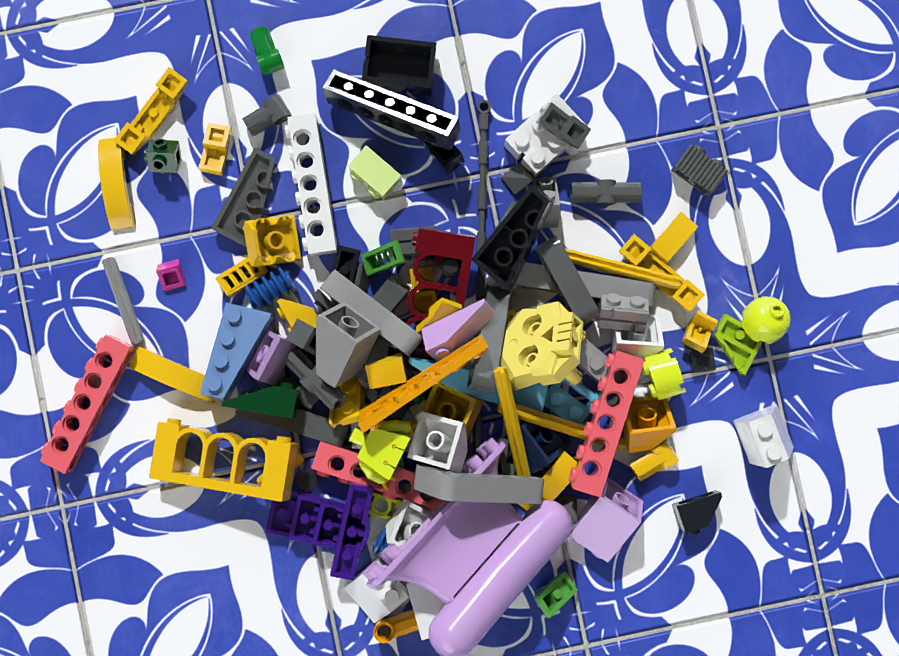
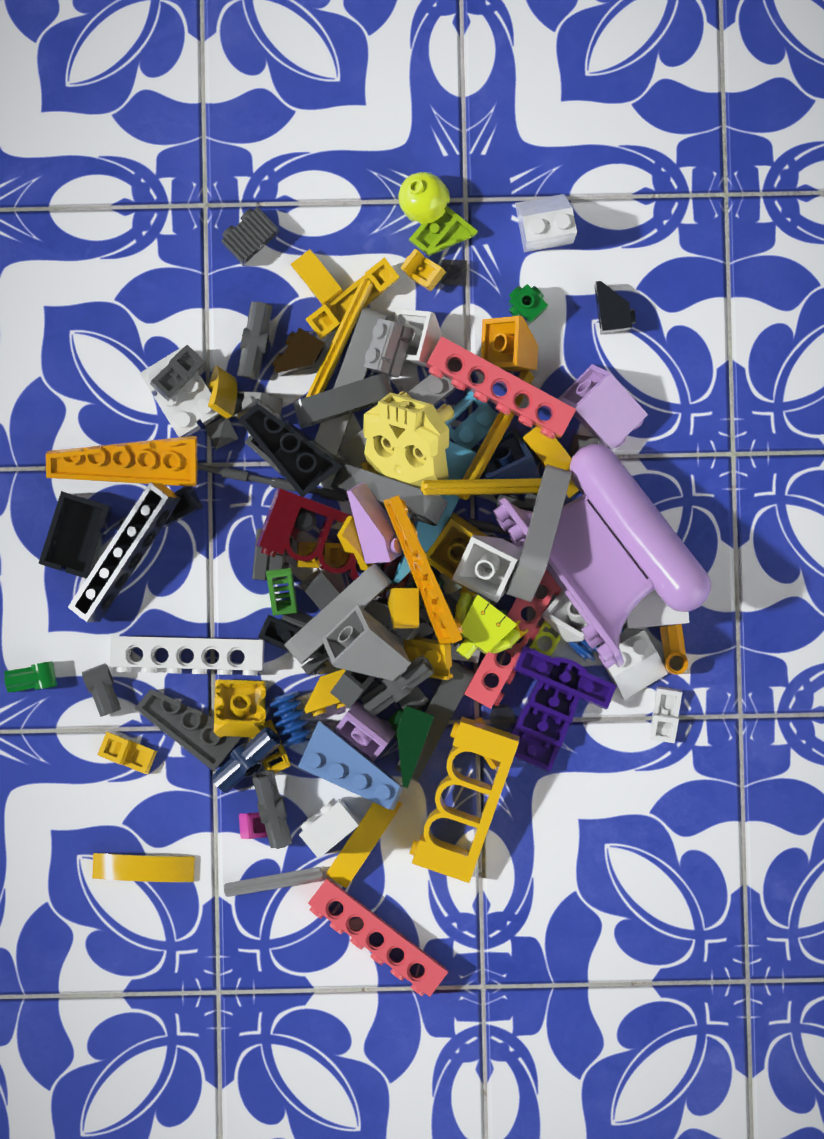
camera: 70 degrees left, 0 degrees up
yellow slope [113,67,189,155] -> none
dark green brick [144,138,182,174] -> none
yellowish green brick [348,146,402,200] -> none
bright green slope [534,571,578,618] -> none
yellow piece [629,439,679,482] -> none
neon yellow brick [642,348,686,401] -> none
none -> light orange wing [45,436,197,487]
none -> yellow slope [208,366,237,419]
none -> dark blue piece [212,727,281,793]
none -> dark grey piece [253,770,292,849]
none -> dark brown slope [272,328,326,376]
none -> white piece [299,798,360,859]
none -> green brick [508,284,548,326]
none -> white slope [649,686,682,743]

